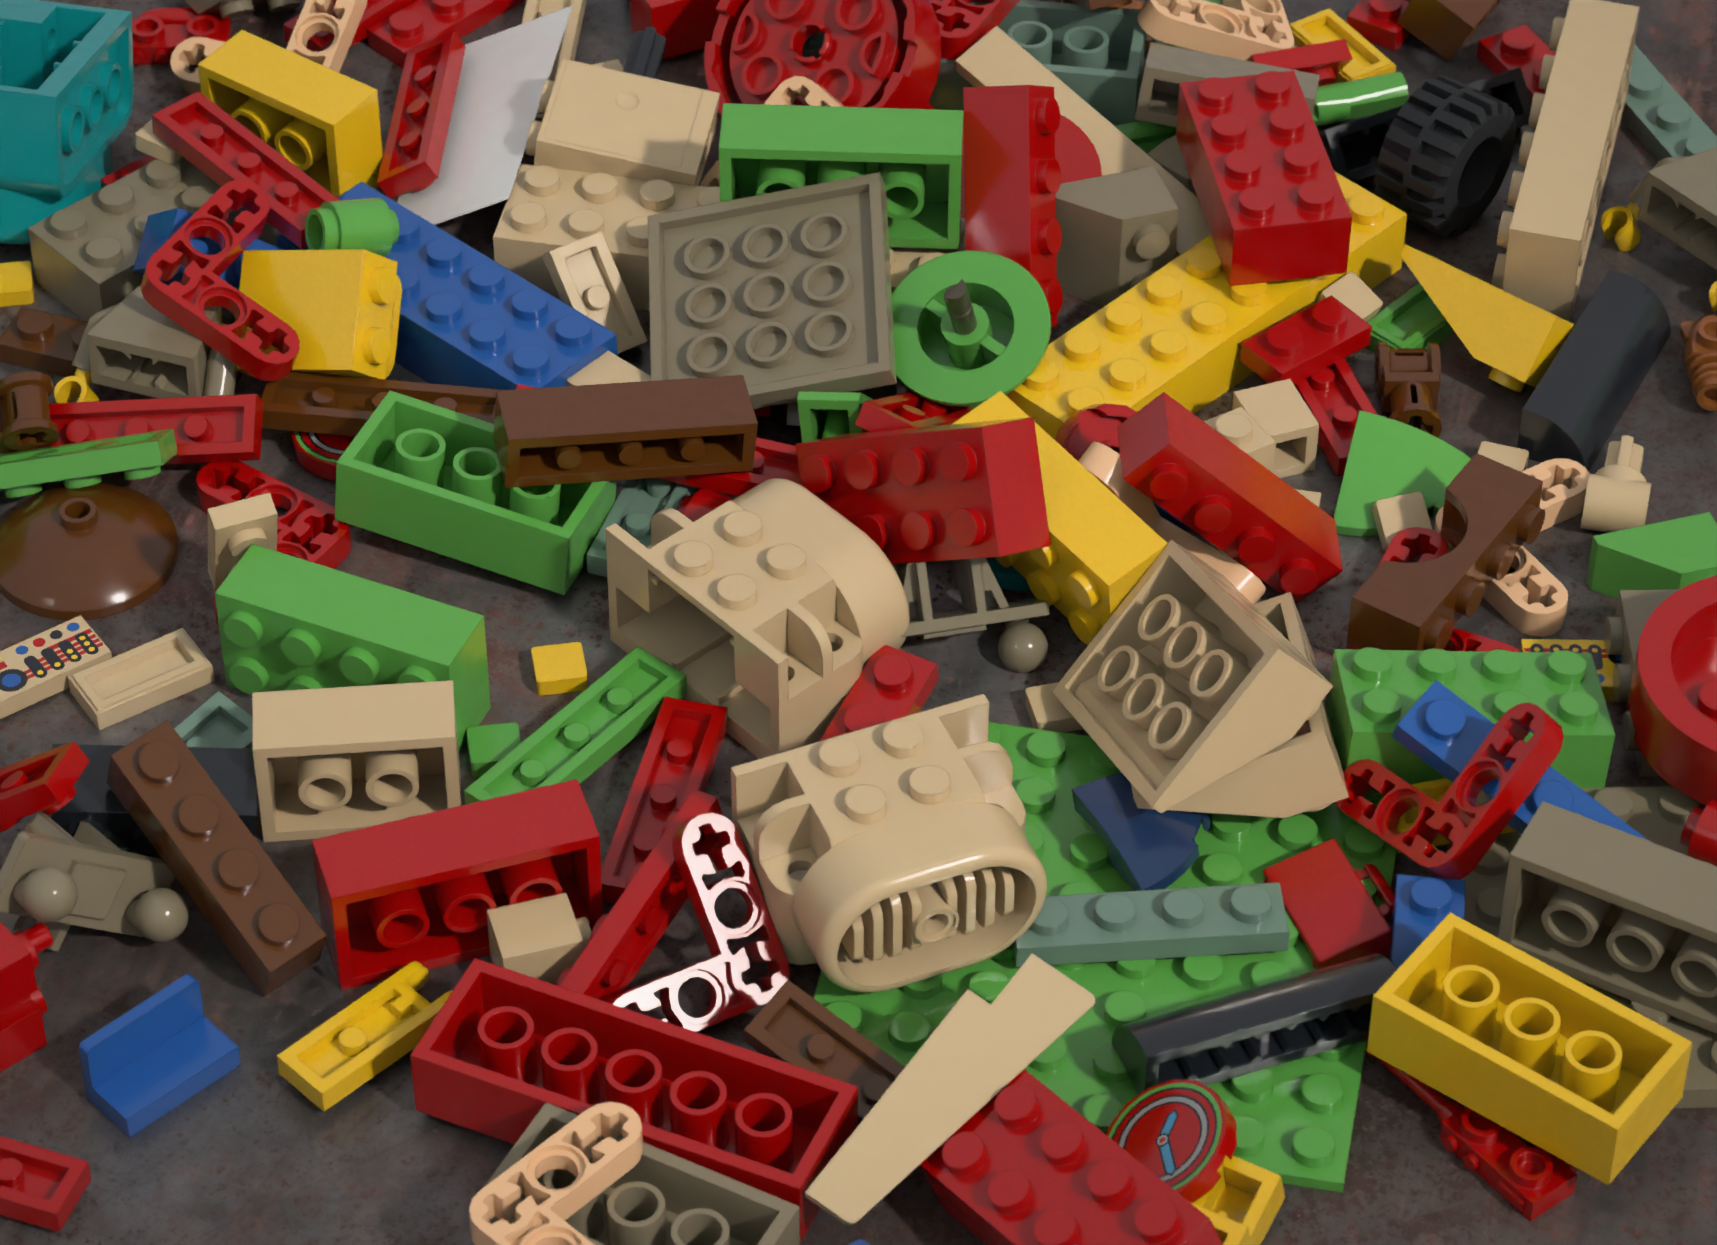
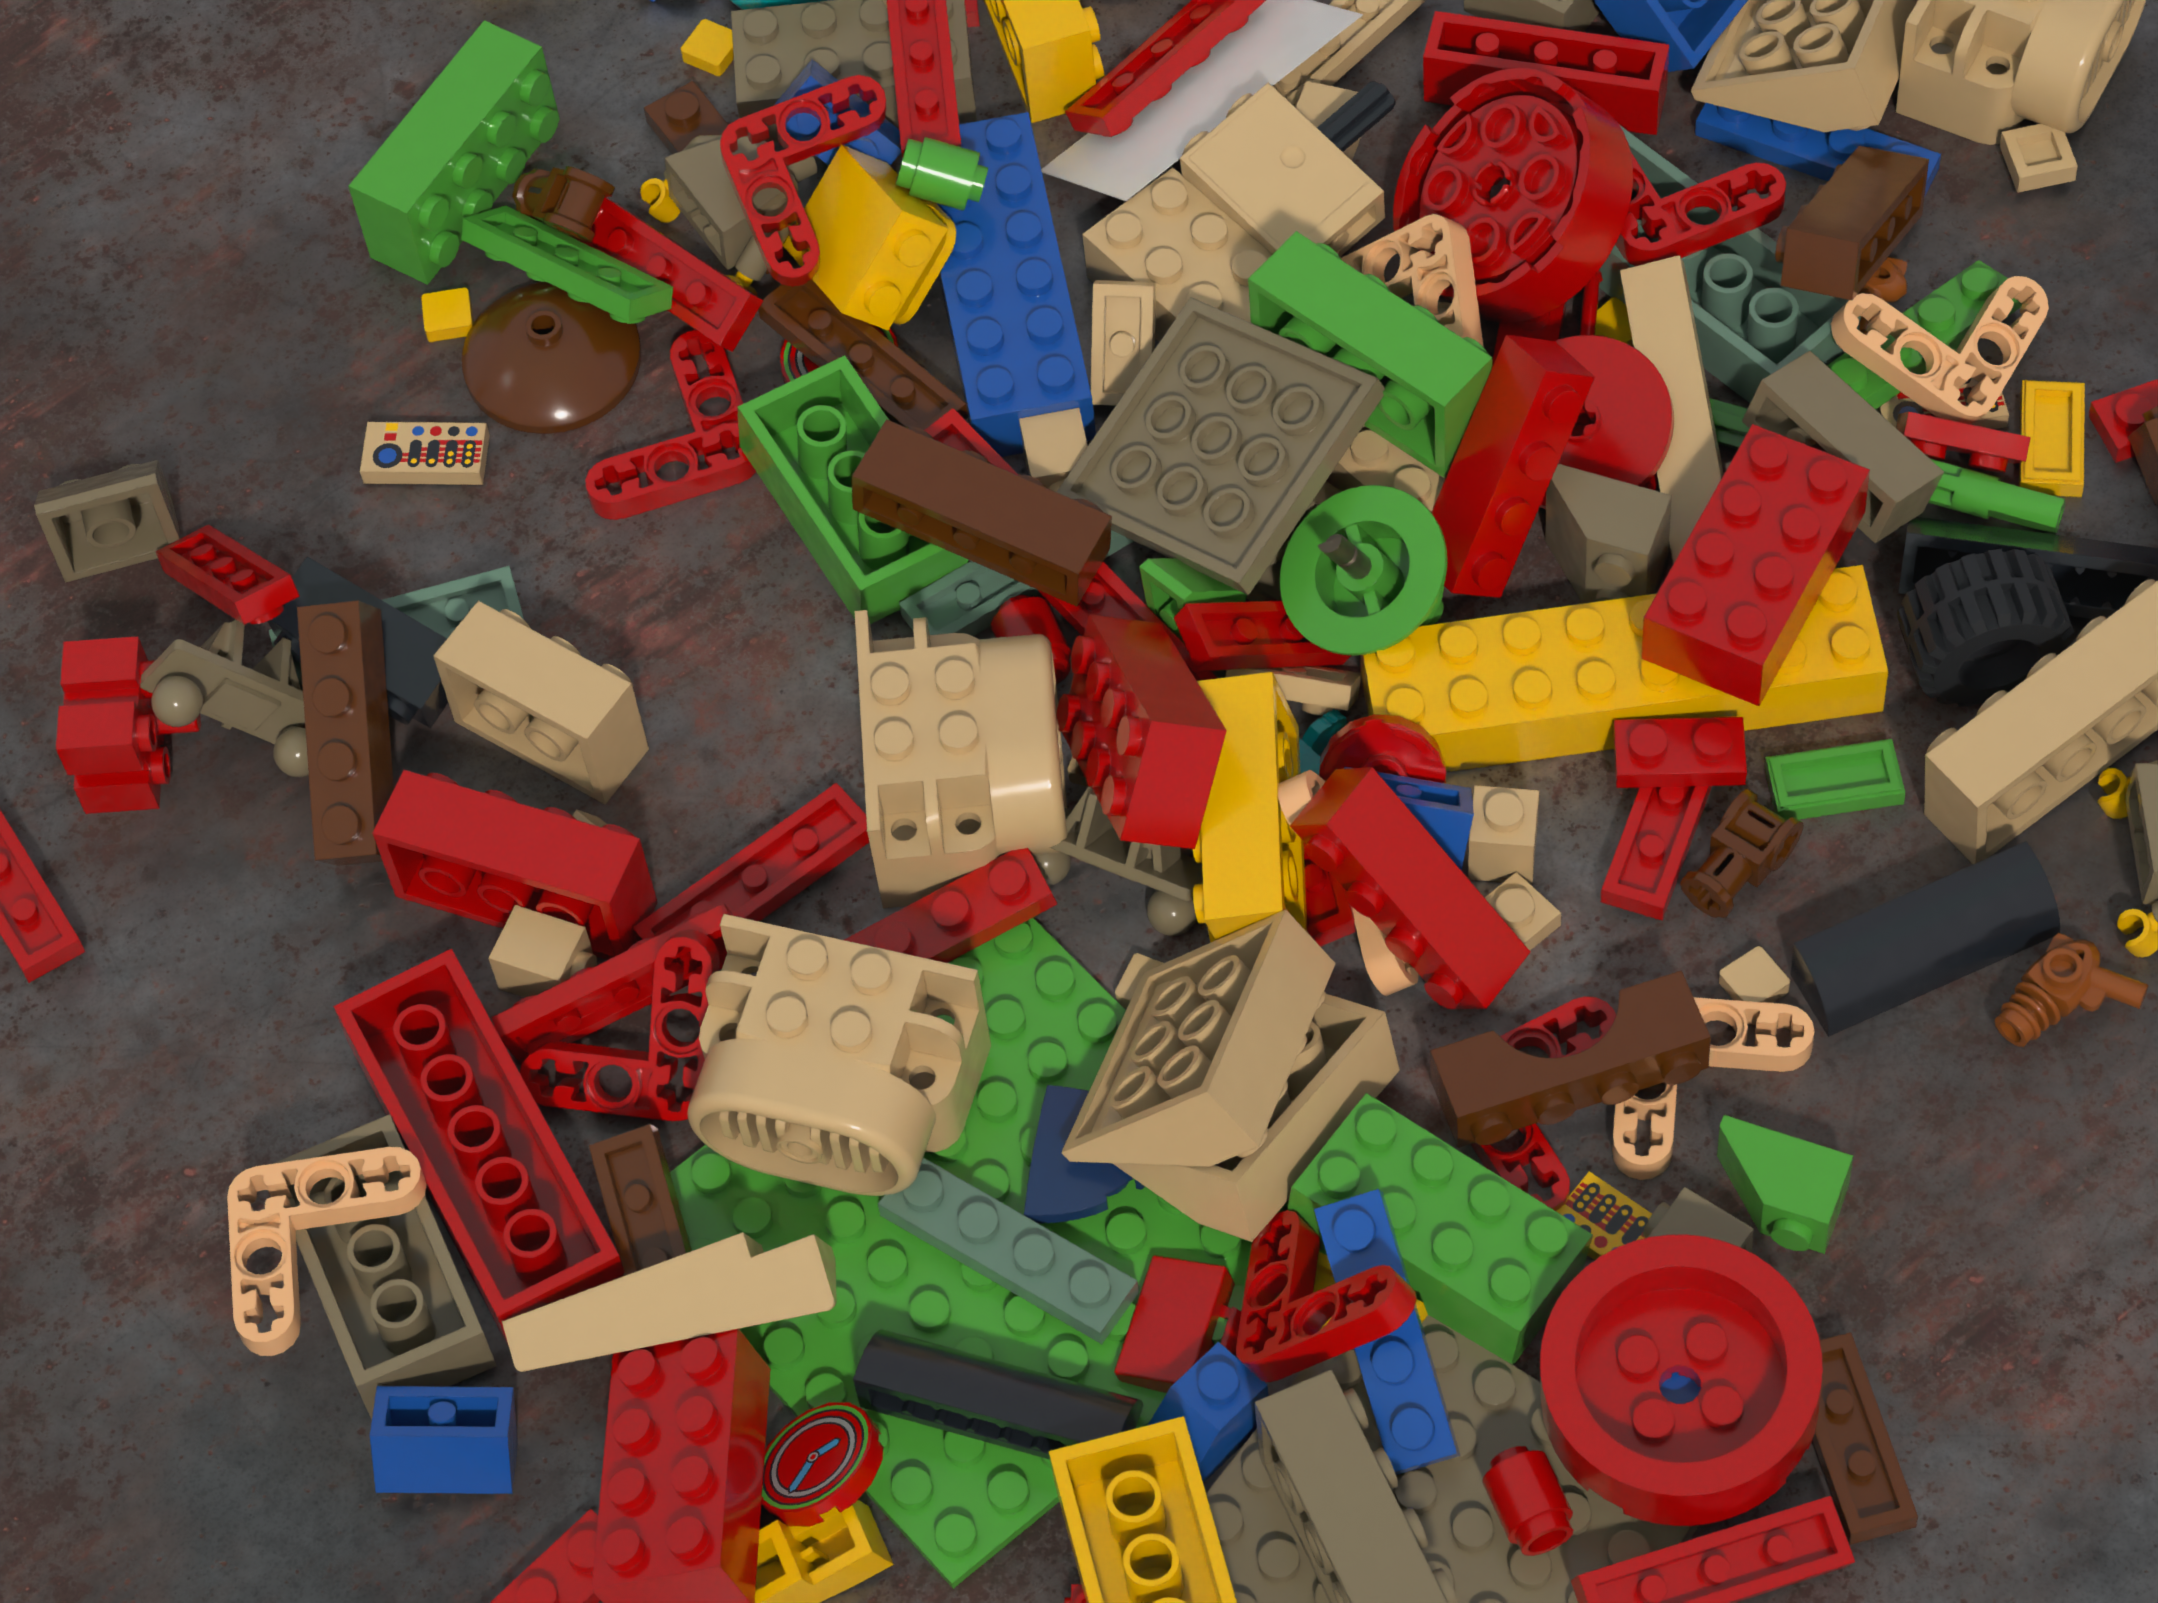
camera: 45 degrees right, 15 degrees up
tan tile [68,628,214,731] -> none
blue panel [79,974,241,1138] -> none
tan plate [207,493,278,592] -> none
bright green brick [215,544,491,754] -> none
yellow hinge [277,961,452,1112] -> none
bright green plate [464,647,687,805] -> none
bright green piece [466,722,521,777] -> none
yellow piece [531,642,588,696] -> none
tan brick [1232,379,1319,478] -> none
tan piece [1317,272,1383,322] -> none
bright green brick [1334,410,1471,537] -> none
tan piece [1372,491,1433,551] -> none
yellow slope [1400,244,1575,393] -> none
tan axle [1580,435,1652,533] -> none

